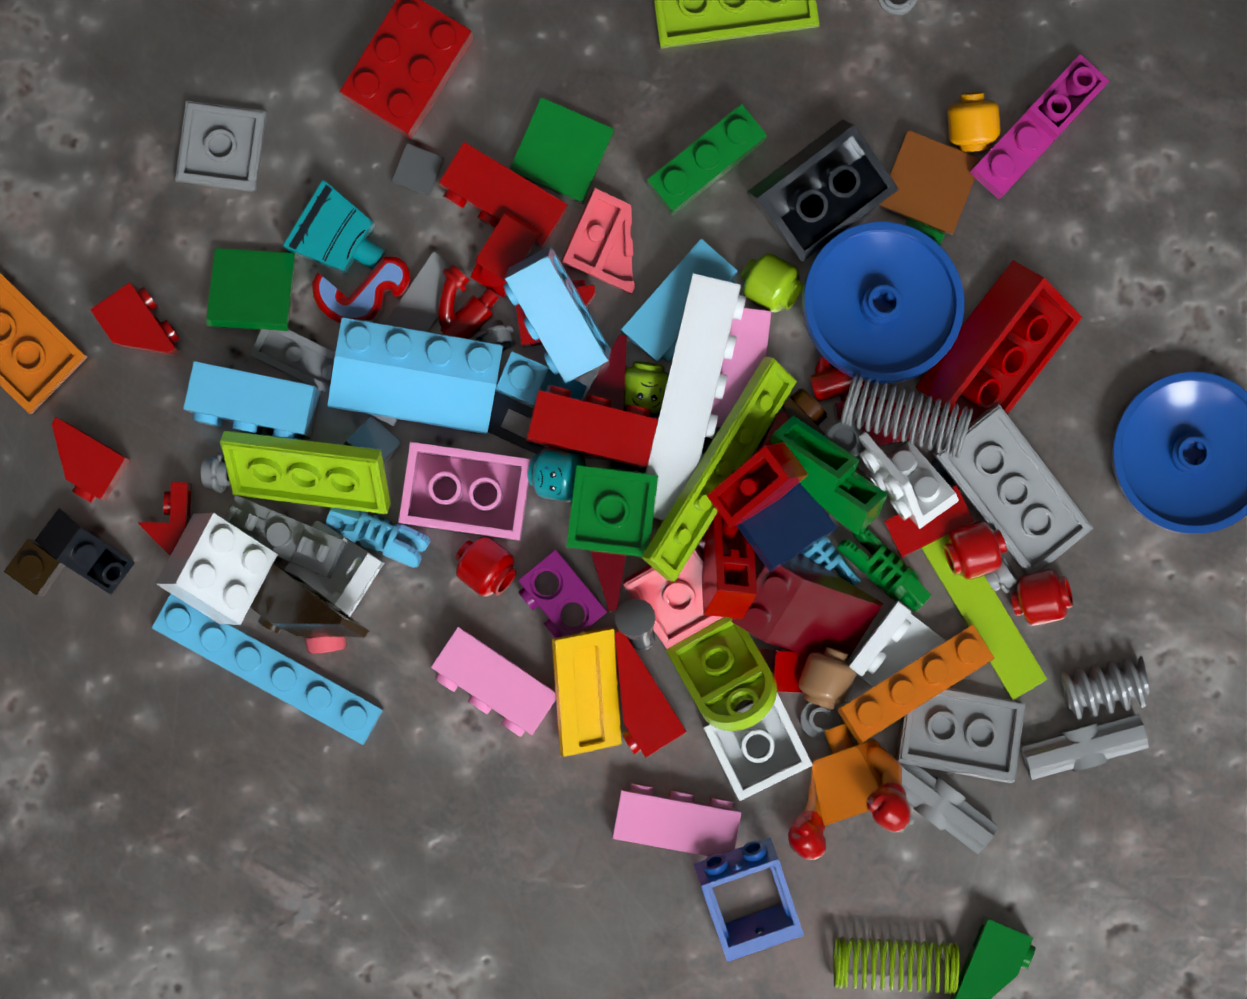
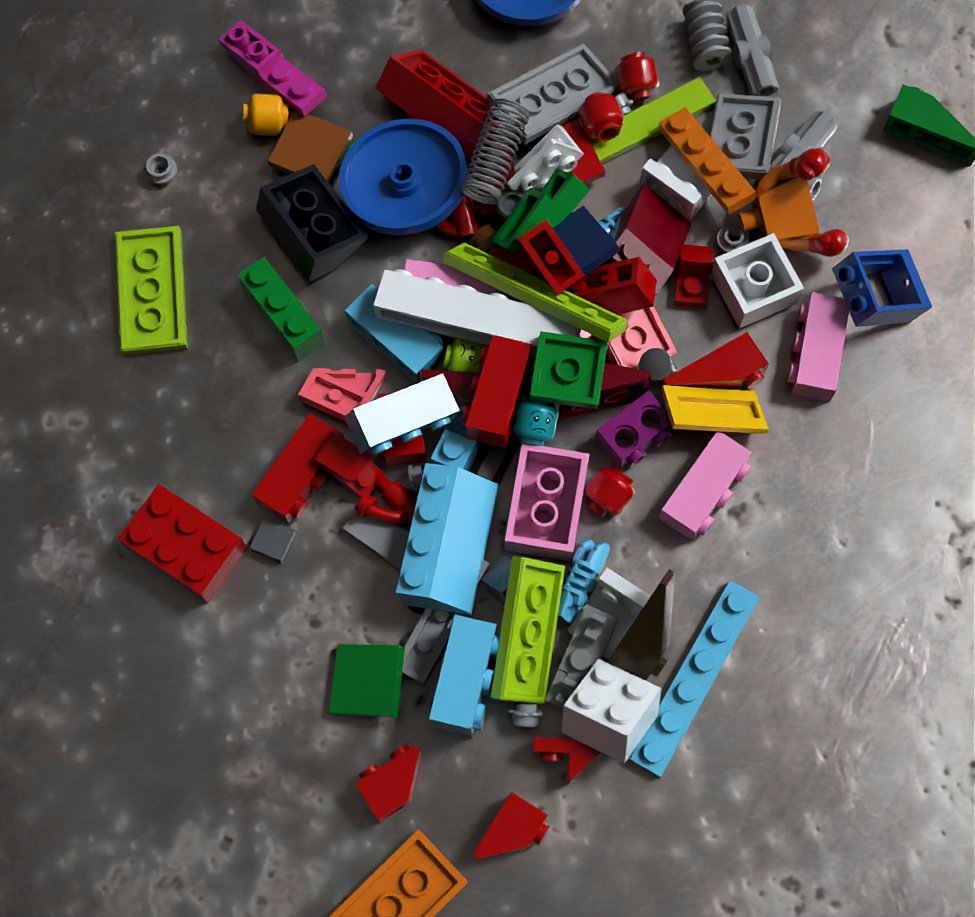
camera: 90 degrees left, 15 degrees down
dark brown brick [4,539,66,596] -> none
black slope [35,508,135,595] -> none
light grey tile [175,101,267,192] -> none
teal torso [283,180,386,274] -> none
coral tile [305,636,347,654] -> none
animal [312,256,412,325] -> none
green tile [510,97,615,204] -> none
lime tile [665,617,777,731] -> none
lime head [741,253,803,313] -> none
medium nougat head [798,646,857,709] -> none
lime piece [834,937,959,994] -> none
green hinge [837,527,931,612] -> none

